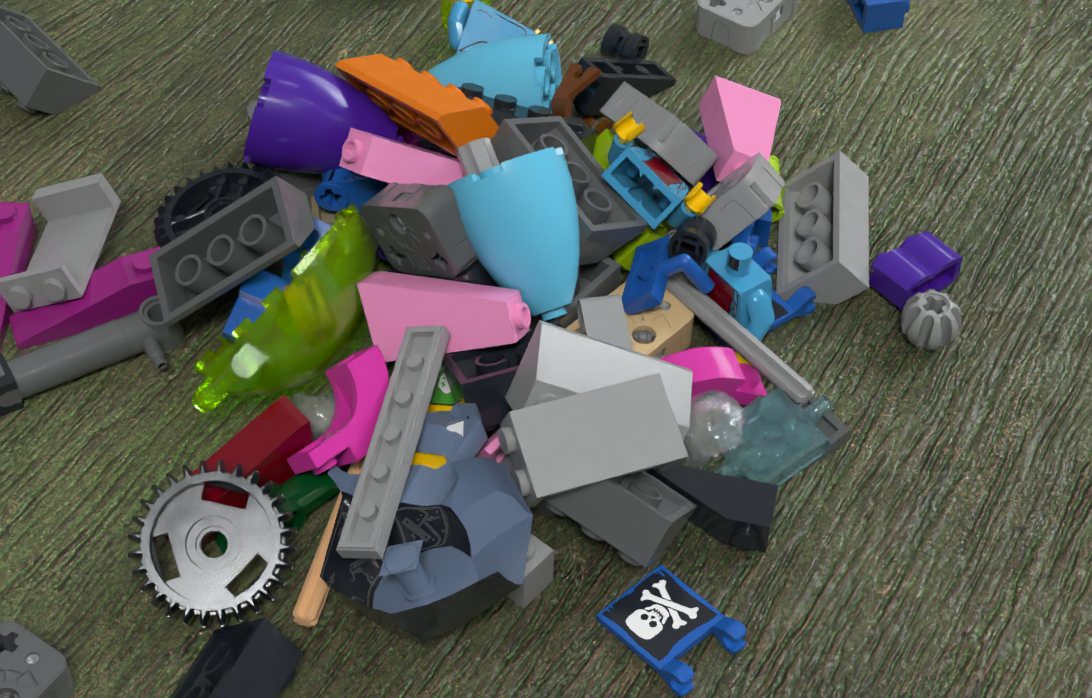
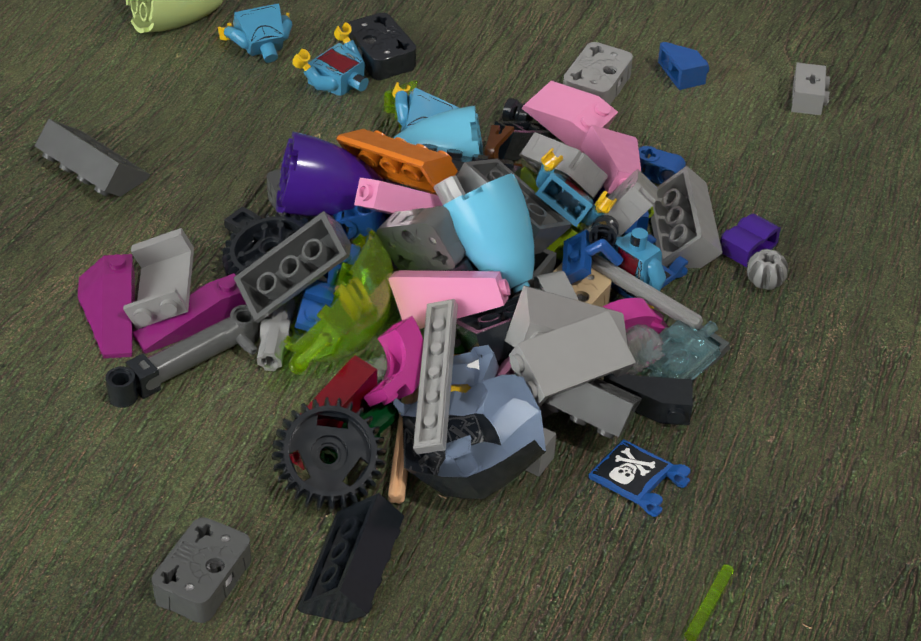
camera: 10 degrees left, 5 degrees down
none -> black plate [224,206,262,233]
none -> light grey piece [257,299,295,371]
none -> bright pink slope [522,81,618,153]
none -> blue piece [639,146,686,184]
none -> light grey brick [791,63,830,115]

